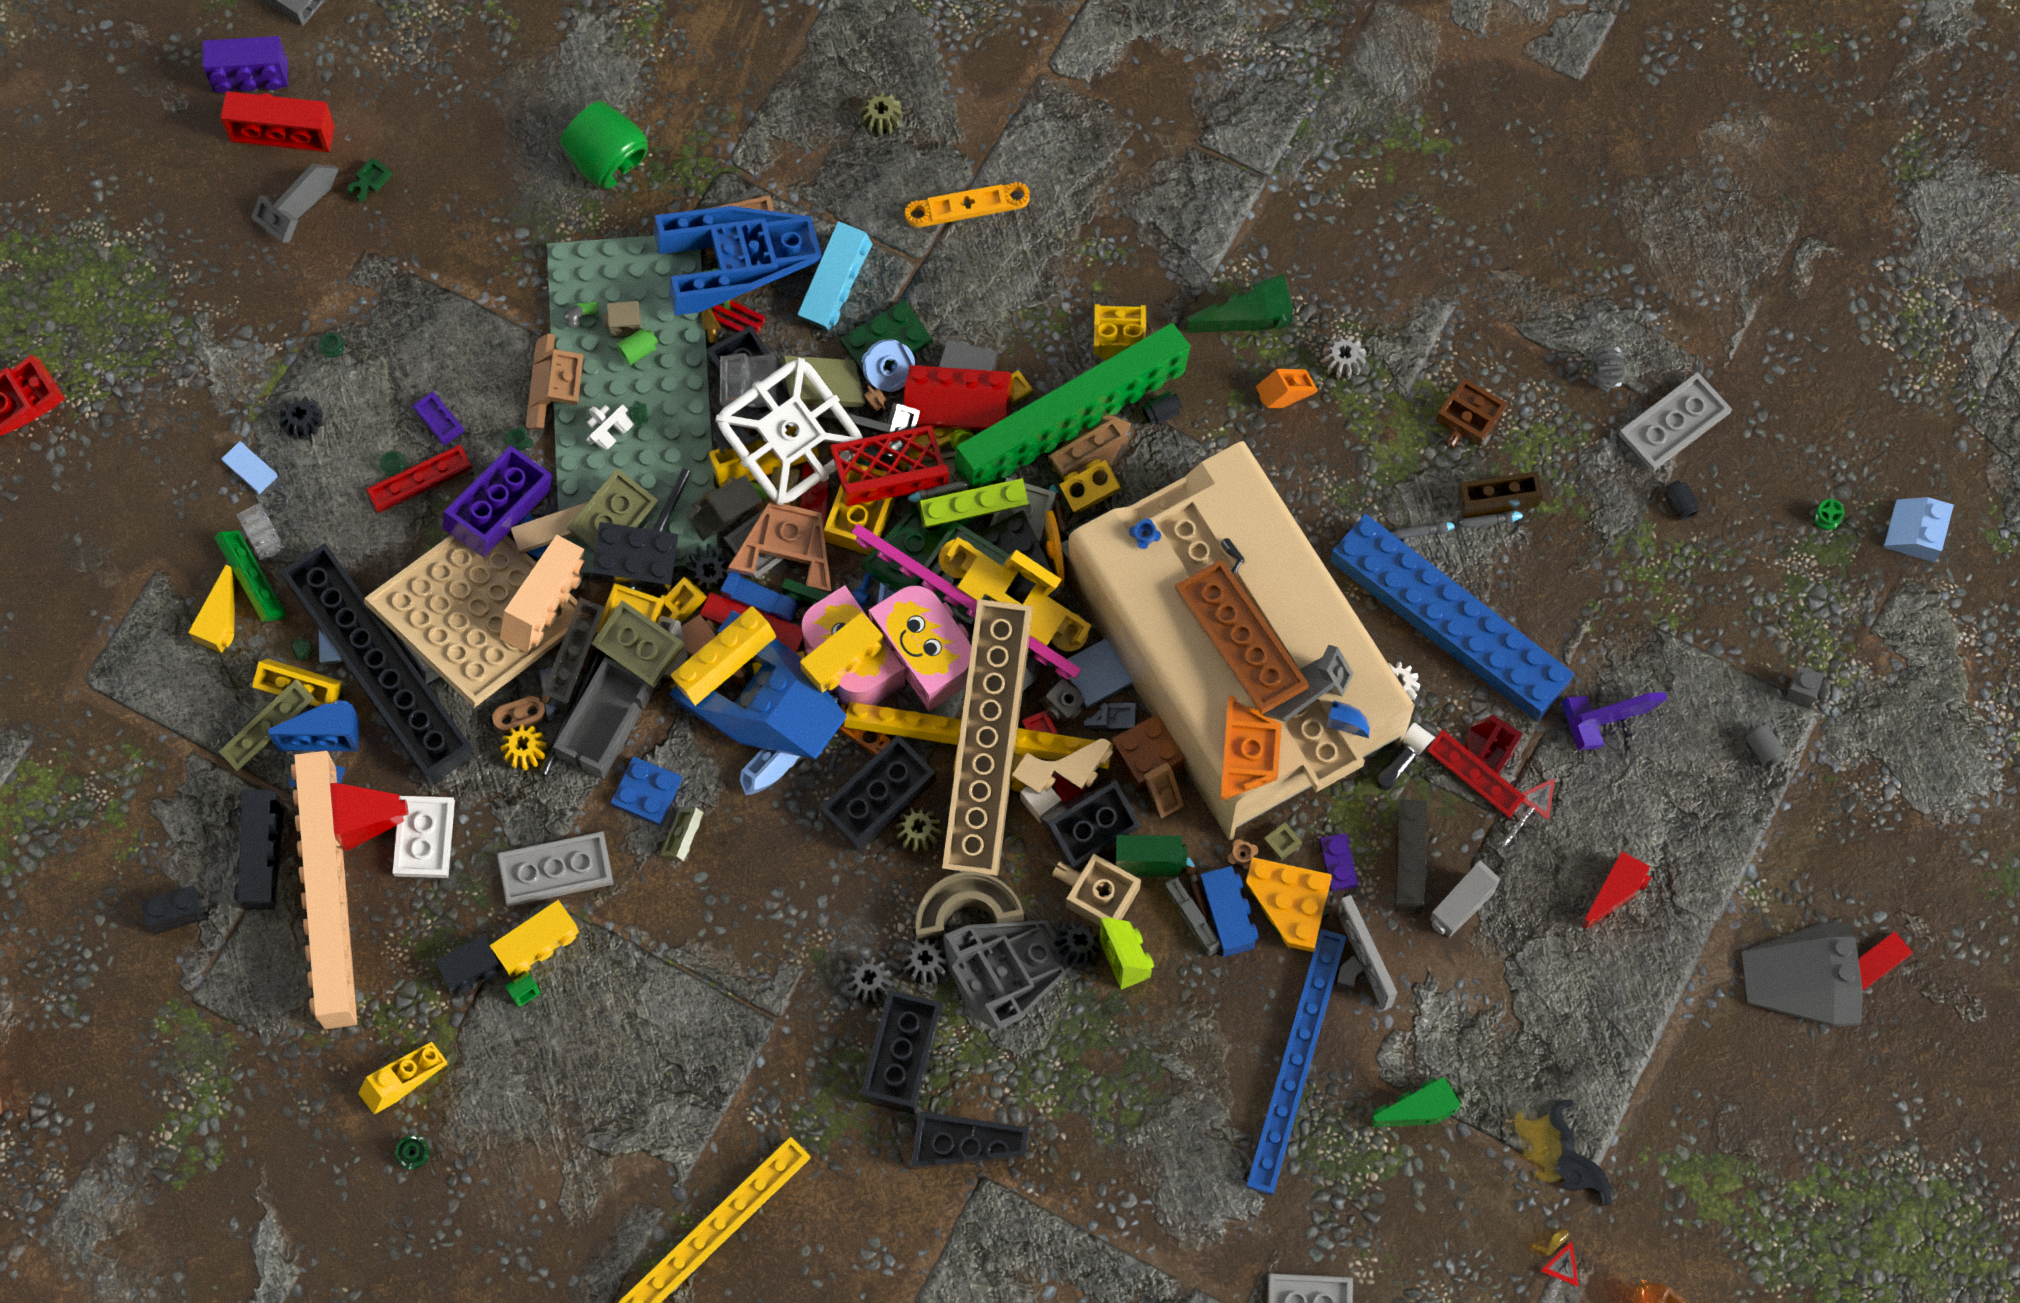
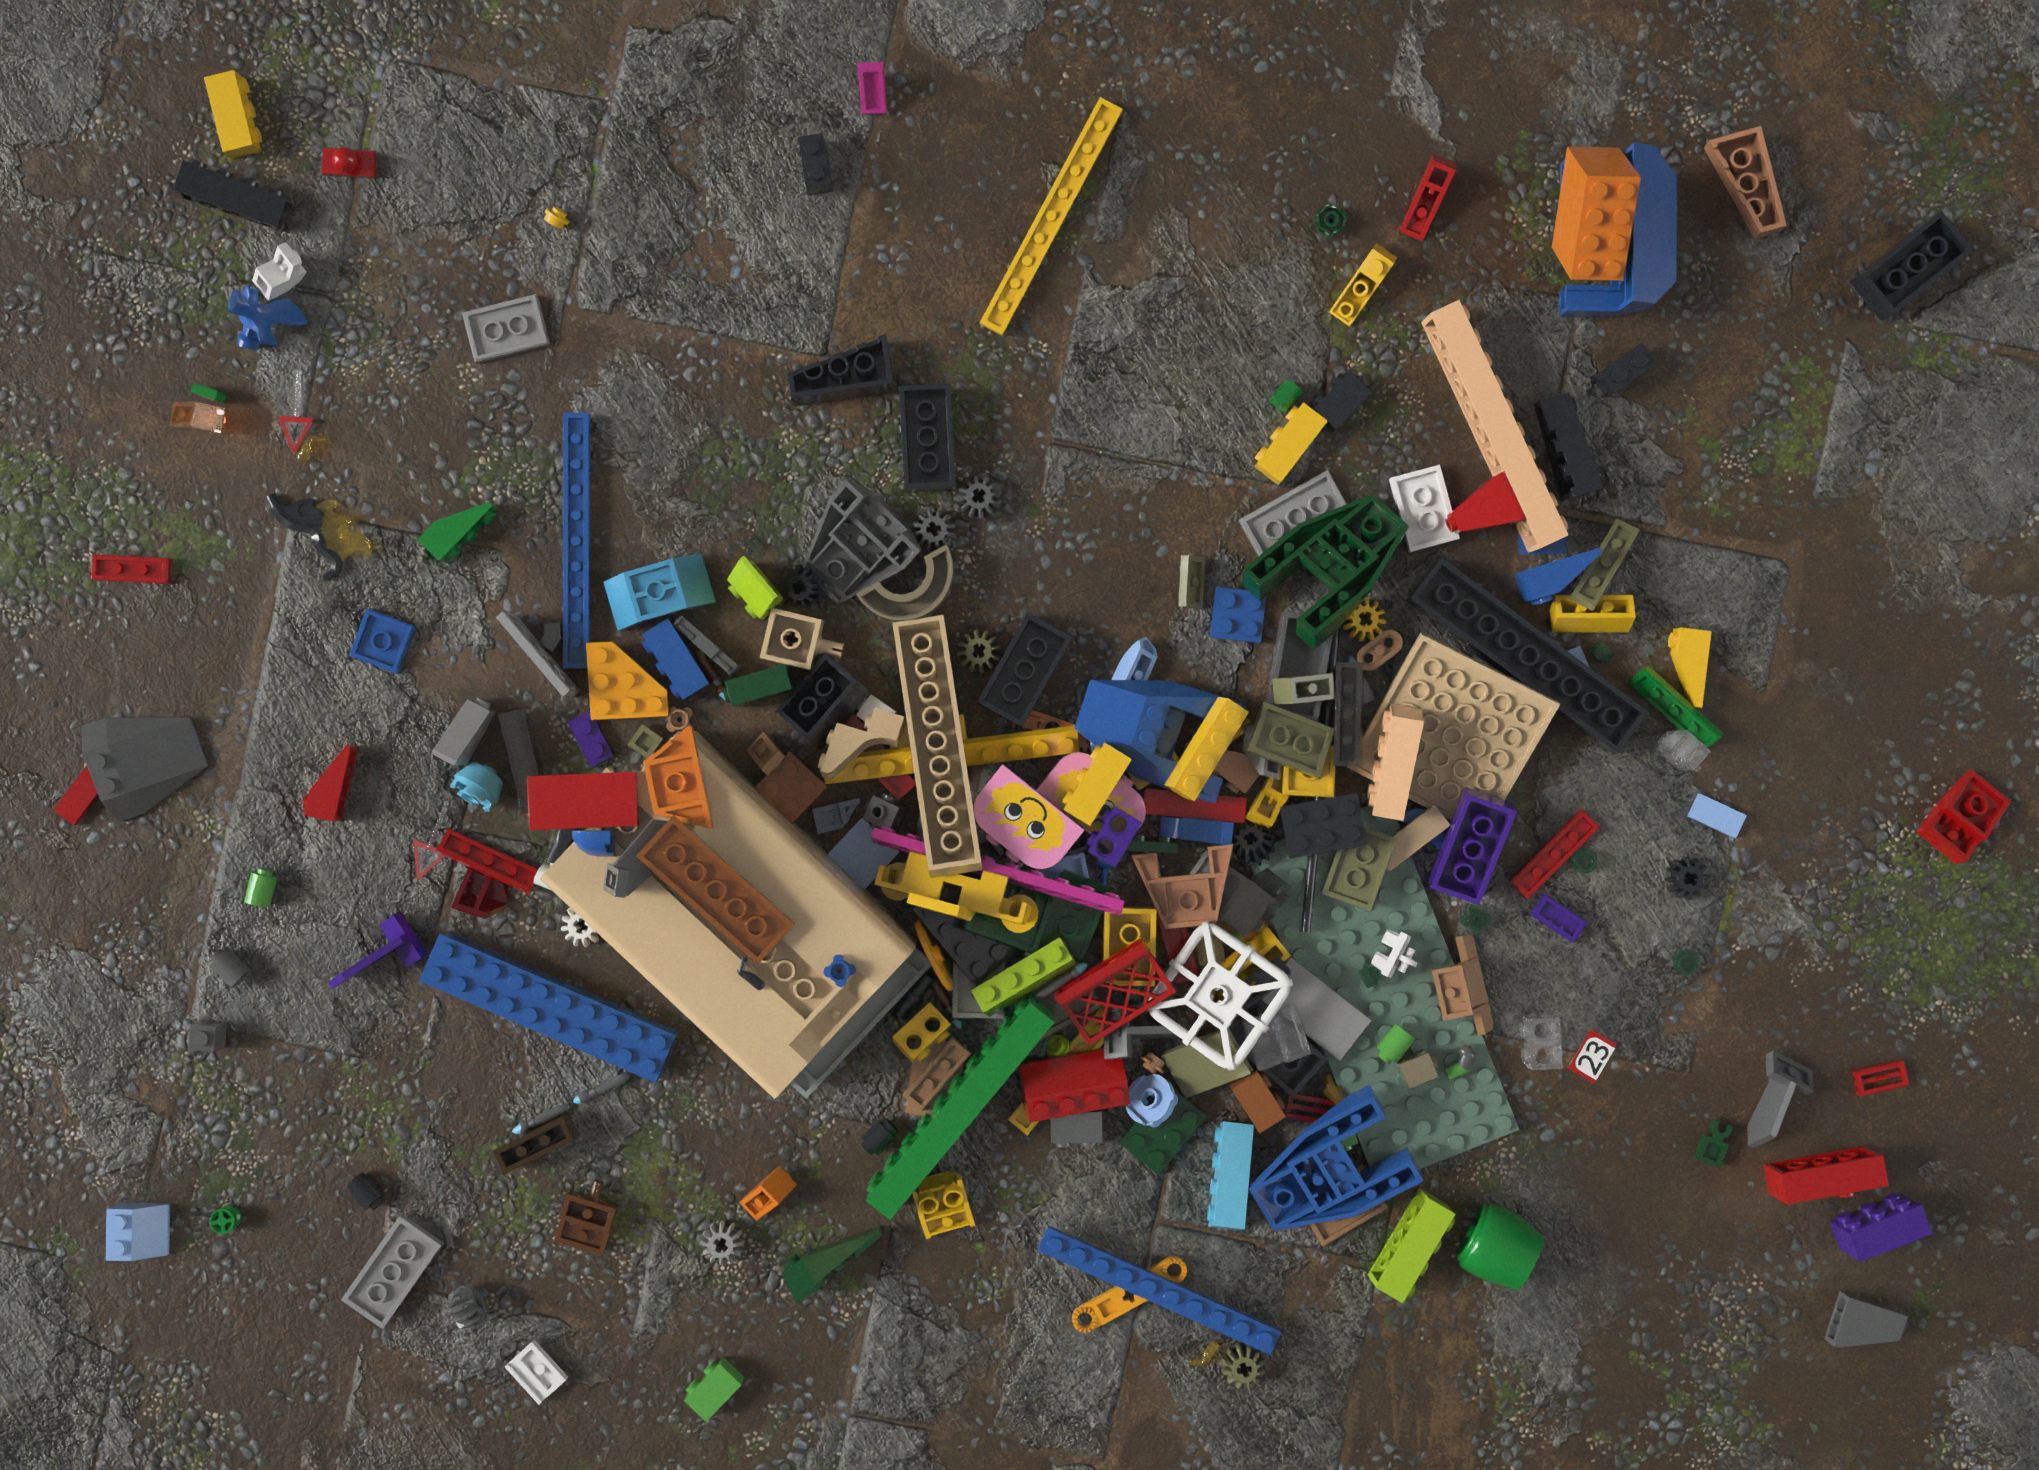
camera: 165 degrees right, 20 degrees up
none -> red tile [91,554,172,584]
none -> bright green brick [244,868,278,907]
none -> blue tile [349,608,417,674]
none -> medium azure cone [450,762,503,812]
none -> white plate [505,1340,568,1405]
none -> red tile [527,772,639,830]
none -> dark azure slope [603,553,716,631]
none -> bright green brick [684,1357,745,1422]
none -> blue plate [1037,1225,1281,1355]
none -> dark purple brick [1086,806,1142,867]
none -> clear yellow piece [1188,1341,1219,1369]
none -> dark orange brick [1228,1065,1286,1133]
none -> dark green wedge [1242,494,1409,650]
none -> light grey tile [1262,957,1372,1061]
none -> olive slope [1272,673,1335,704]
none -> lime brick [1368,1188,1455,1303]
none -> red slope [1399,154,1456,241]
none -> clear brick [1520,1014,1563,1070]
none -> orange brick [1552,147,1641,280]
none -> blue wedge [1559,142,1677,317]
none -> sticker [1568,1030,1617,1083]
none -> red tile [1851,1059,1910,1097]

